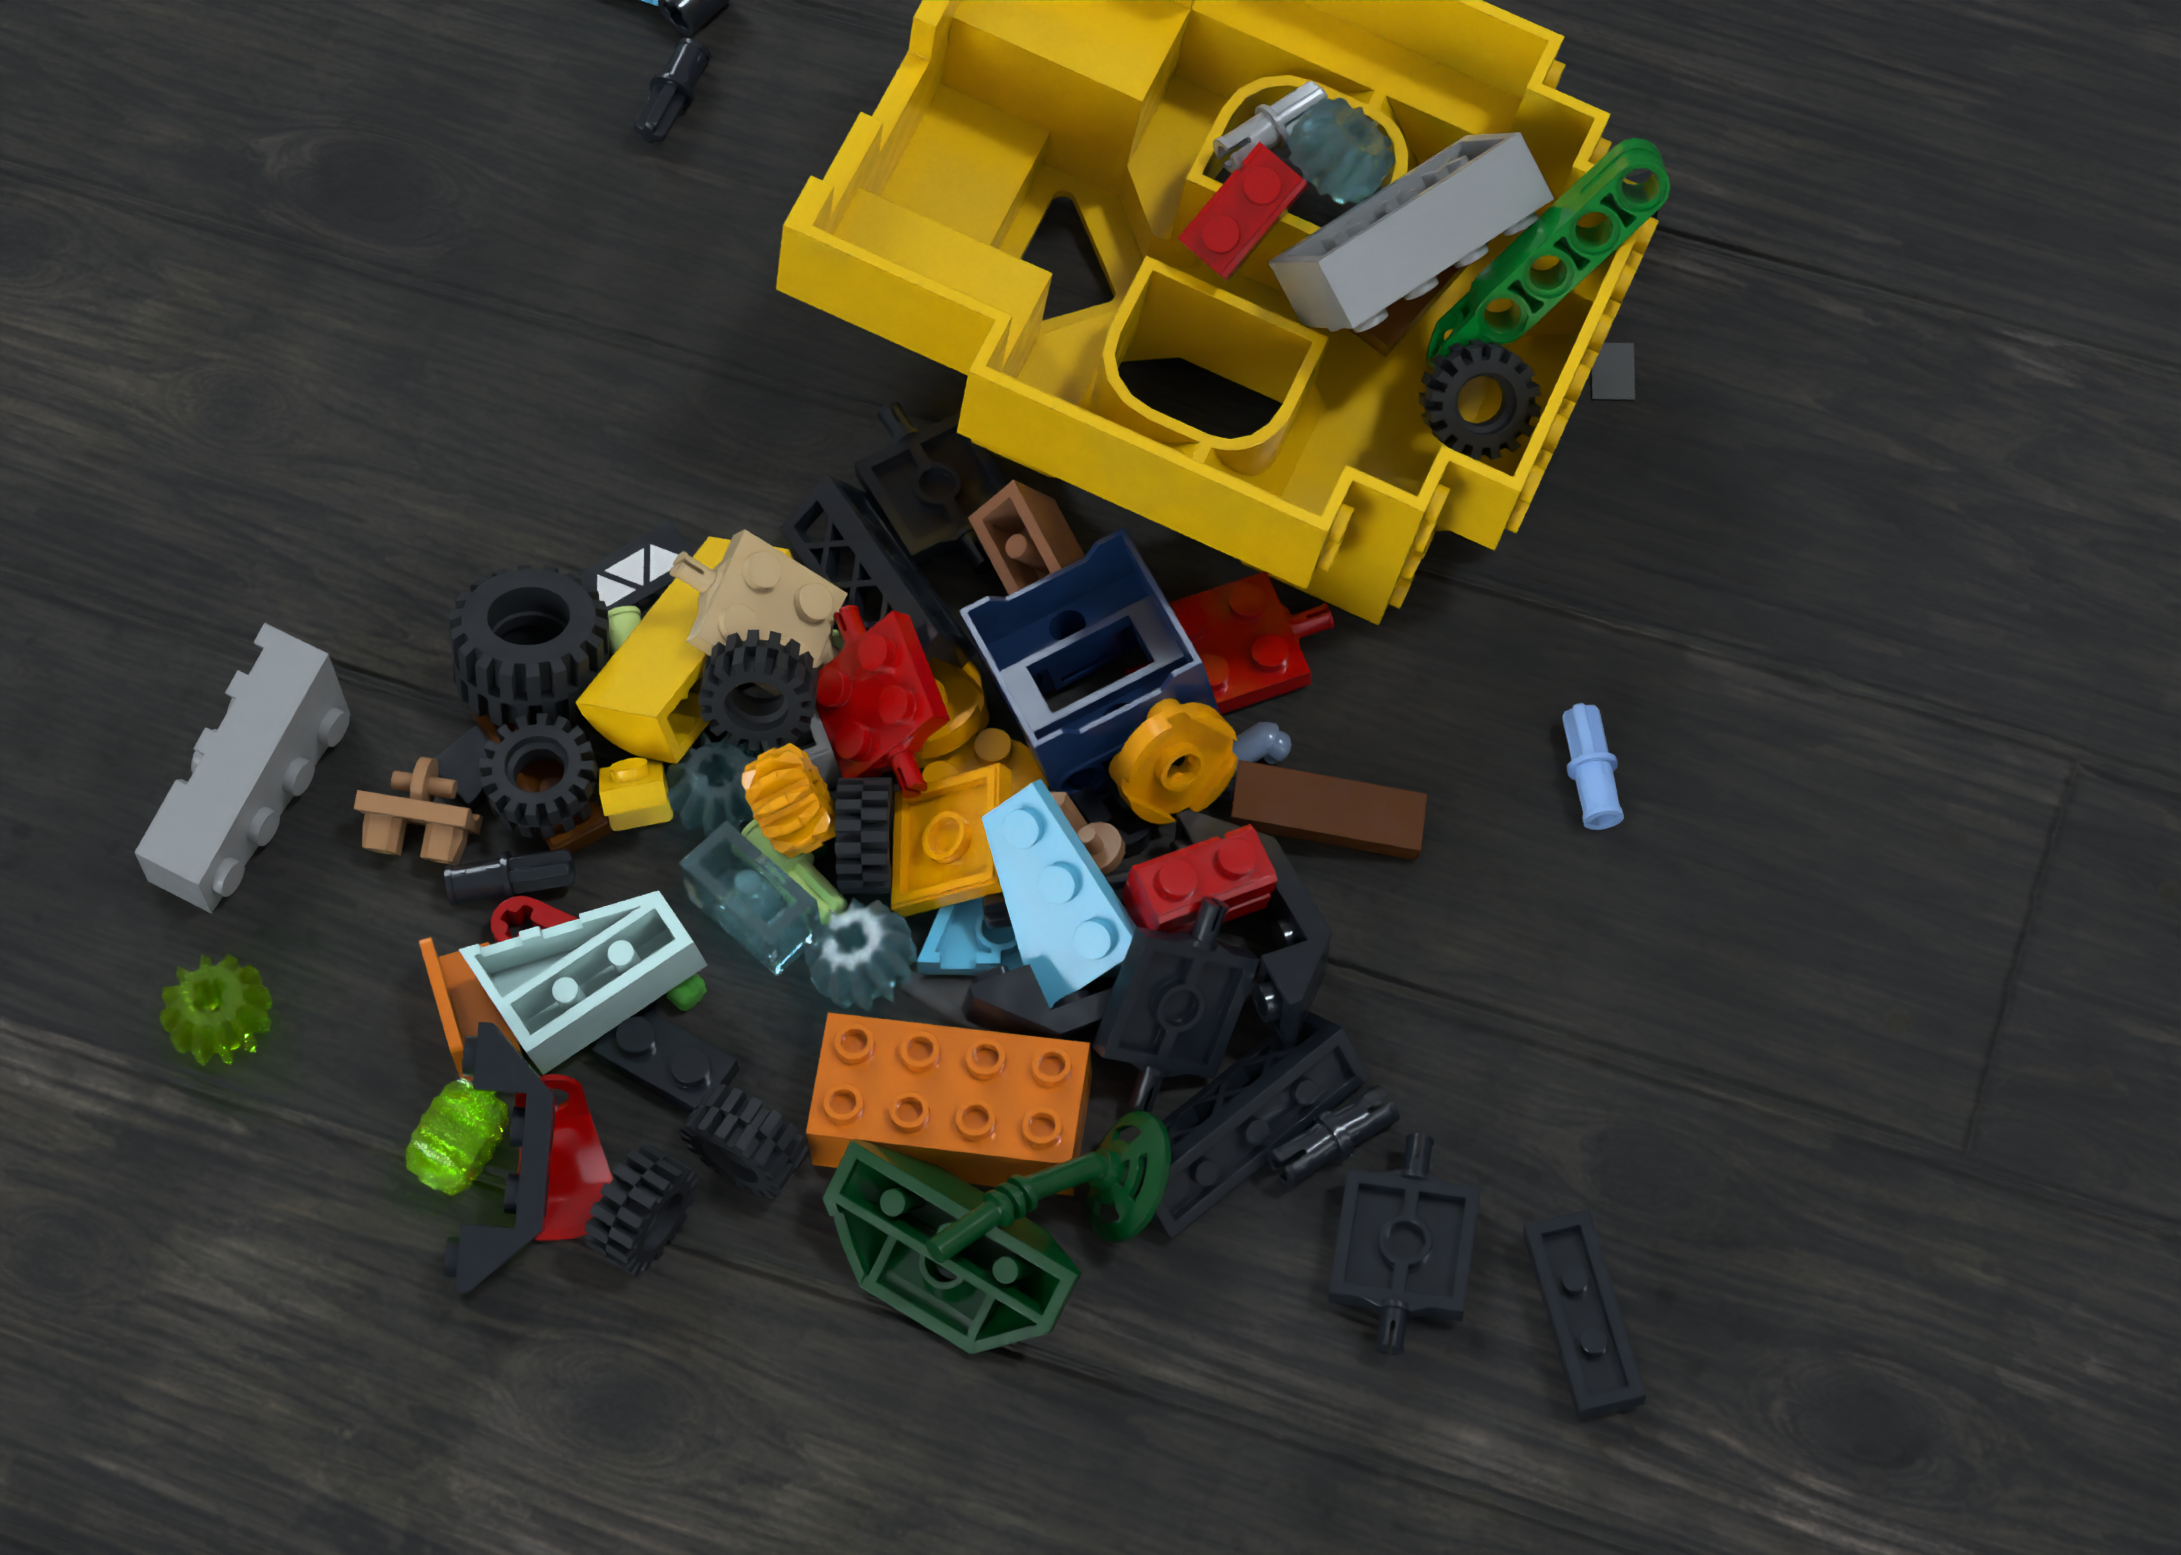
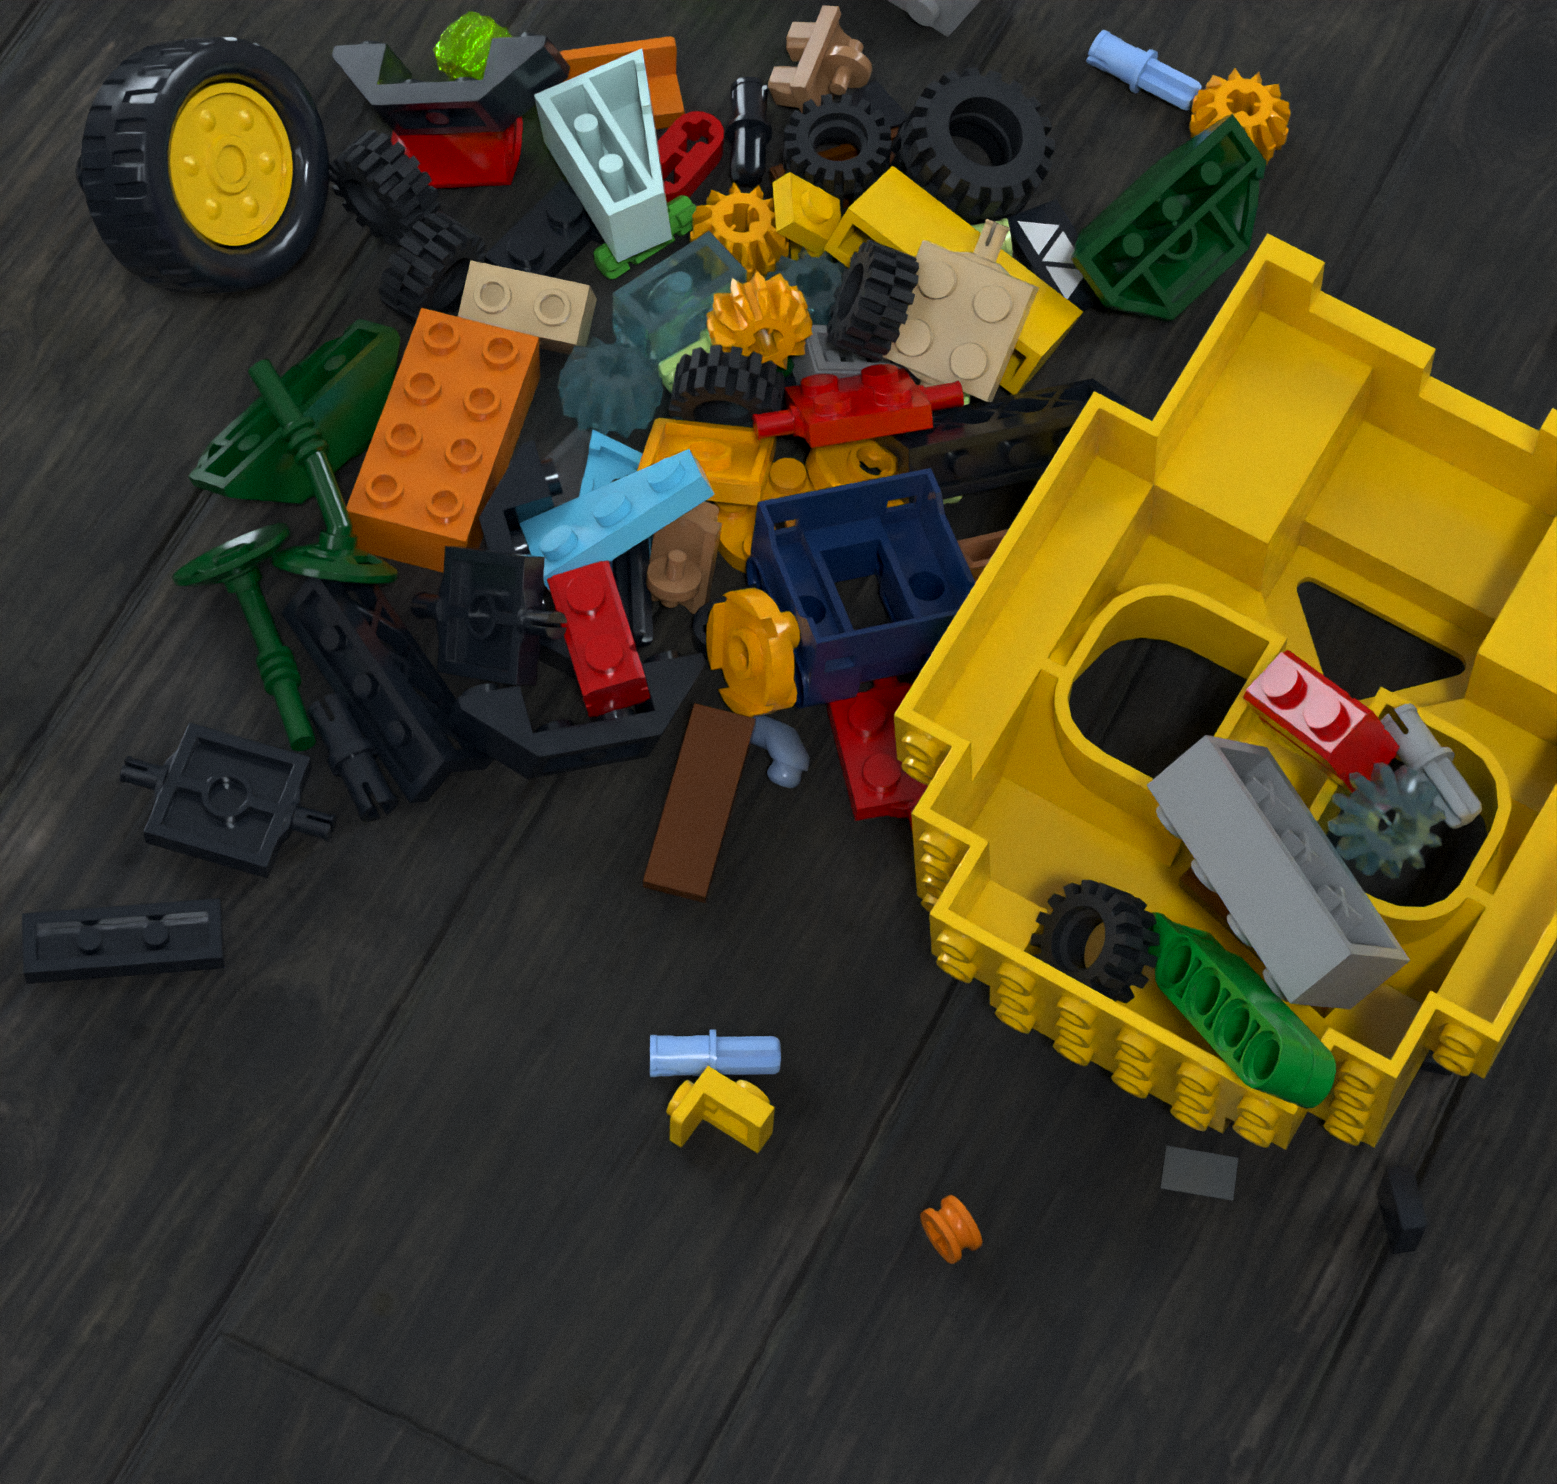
camera: 90 degrees right, 0 degrees up
none -> black wheel [75,37,329,294]
none -> dark green dish [172,523,316,752]
none -> tan brick [458,261,597,358]
none -> yellow bracket [666,1066,775,1153]
none -> light orange gear [690,182,789,285]
none -> orange bush [920,1195,983,1264]
none -> dark green wedge [1070,114,1266,322]
none -> light blue axle [1086,30,1202,110]
none -> light orange gear [1189,68,1290,165]

